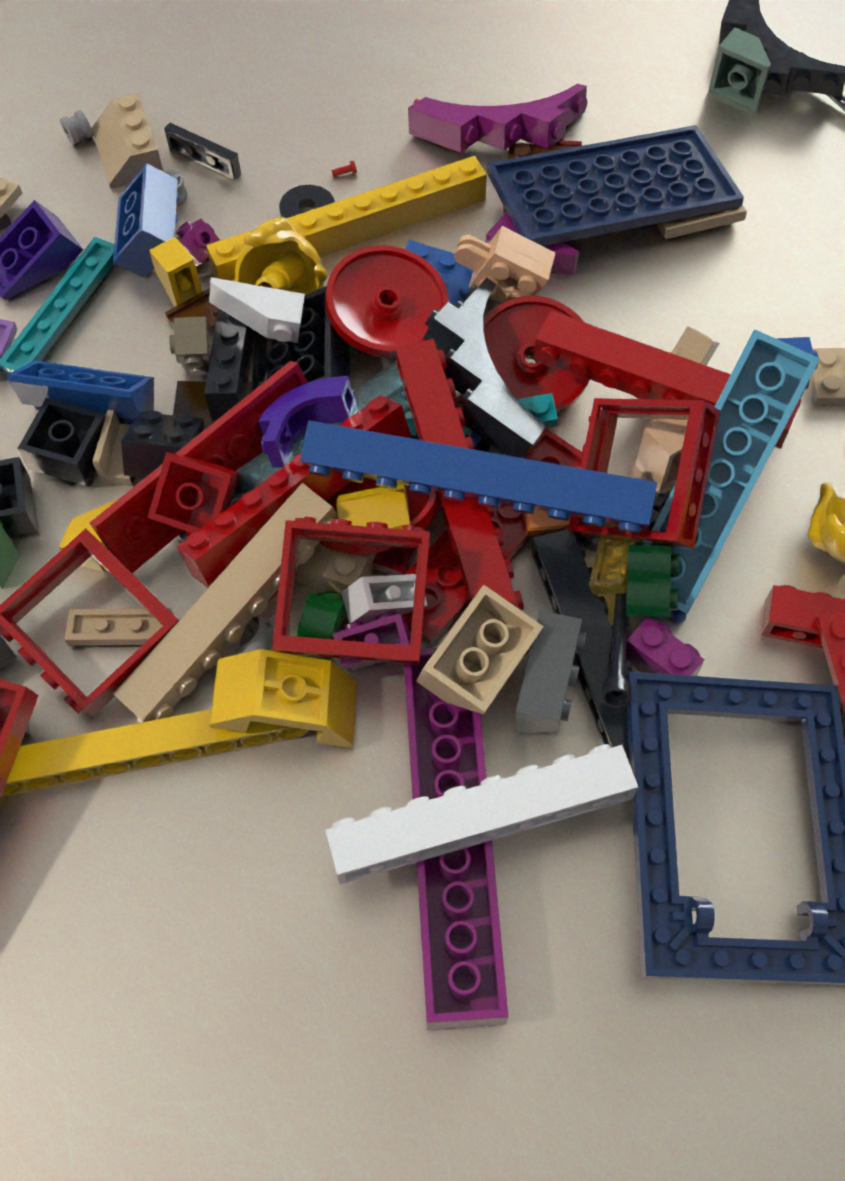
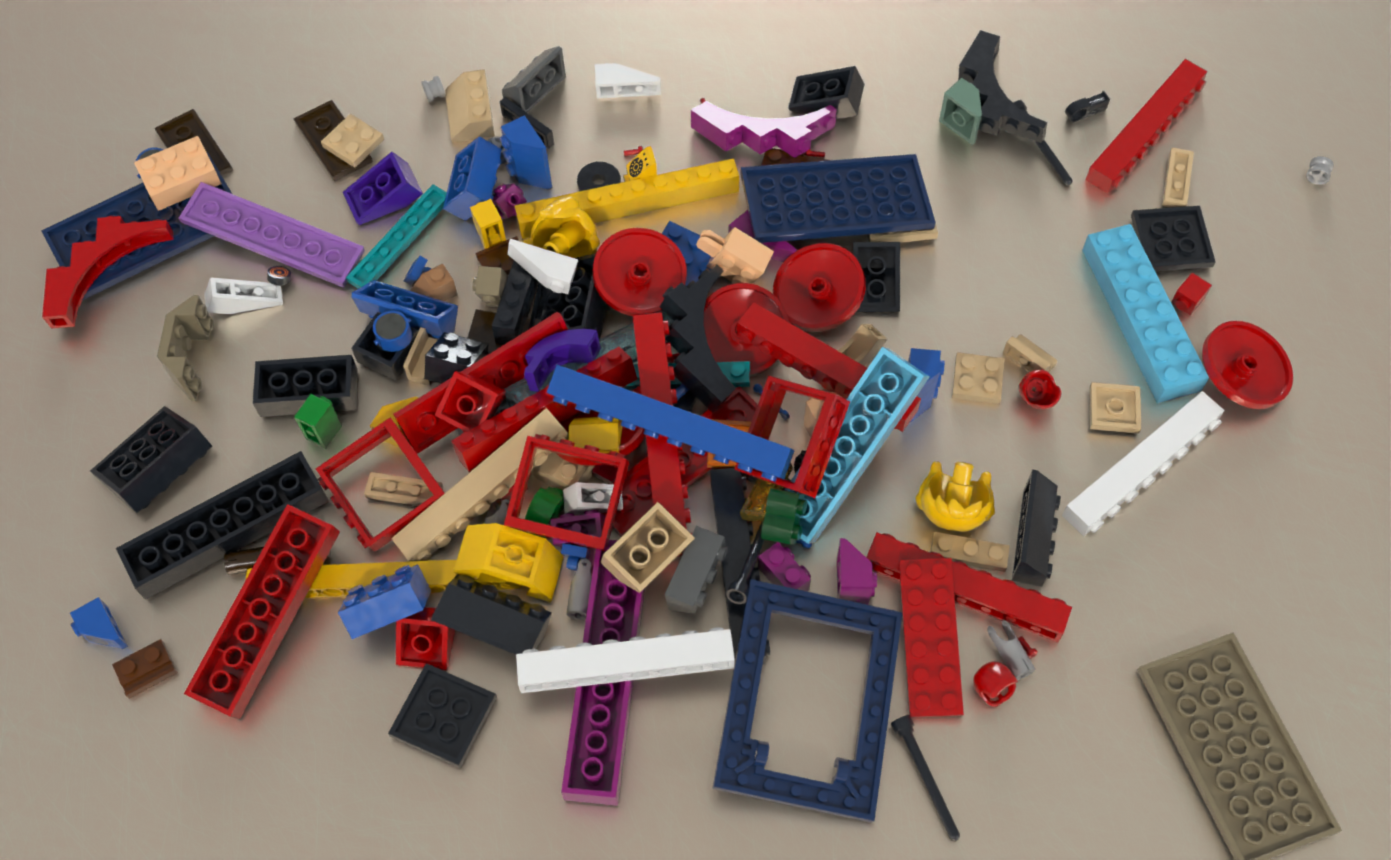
camera: 10 degrees right, 0 degrees up
none -> blue brick [338,564,431,639]
none -> piece [373,311,412,352]
none -> black plate [388,663,497,768]
none -> red slope [396,607,455,670]
none -> blue tile [403,255,431,285]
none -> medium nougat slope [410,264,458,301]
none -> black slope [431,574,552,655]
none -> blue slope [500,115,552,190]
none -> dark grey slope [502,46,566,112]
none -> blue tile [561,544,591,571]
none -> light grey piece [566,559,592,620]
none -> white slope [595,63,661,99]
none -> yellow slope [623,146,657,182]
none -> blue hinge [753,384,790,420]
none -> red dish [773,243,866,332]
none -> black slope [788,66,865,119]
none -> magenta slope [836,538,877,605]
none -> black slope [853,242,900,312]

